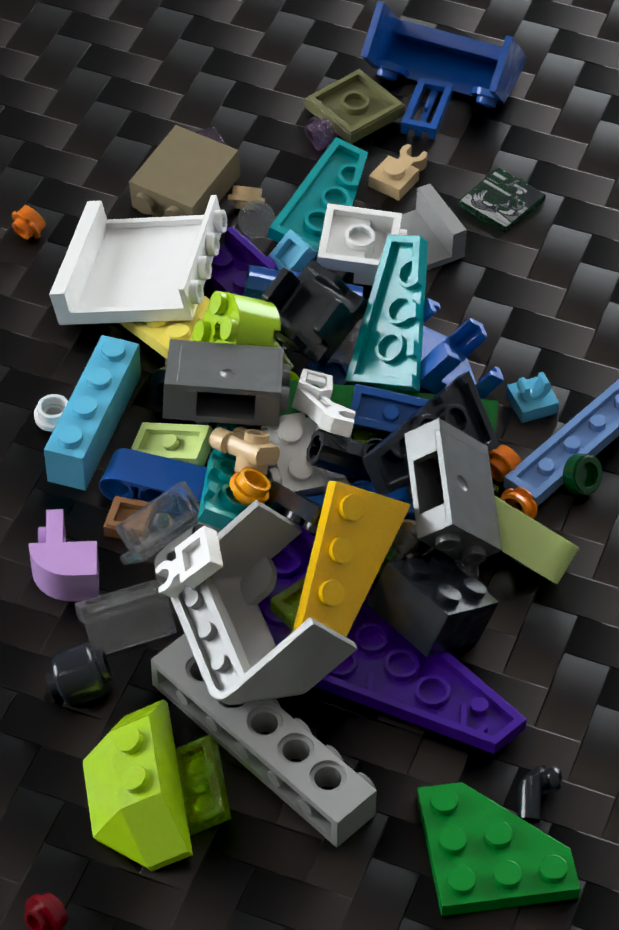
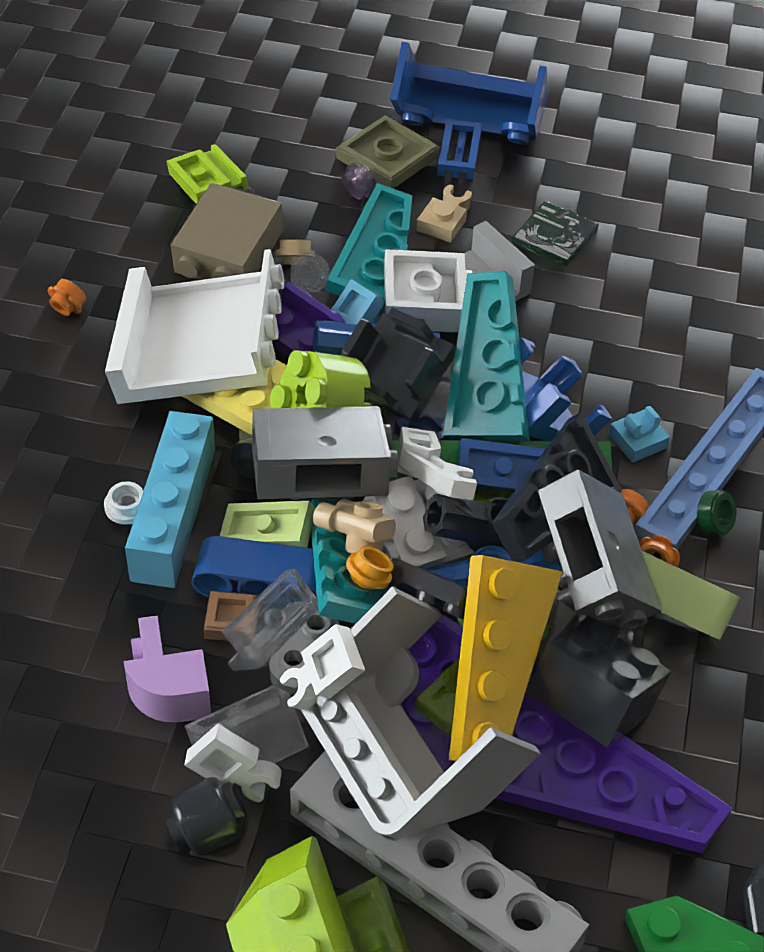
camera: 10 degrees left, 0 degrees up
none -> lime plate [167,144,248,204]
none -> white plate [184,724,282,802]

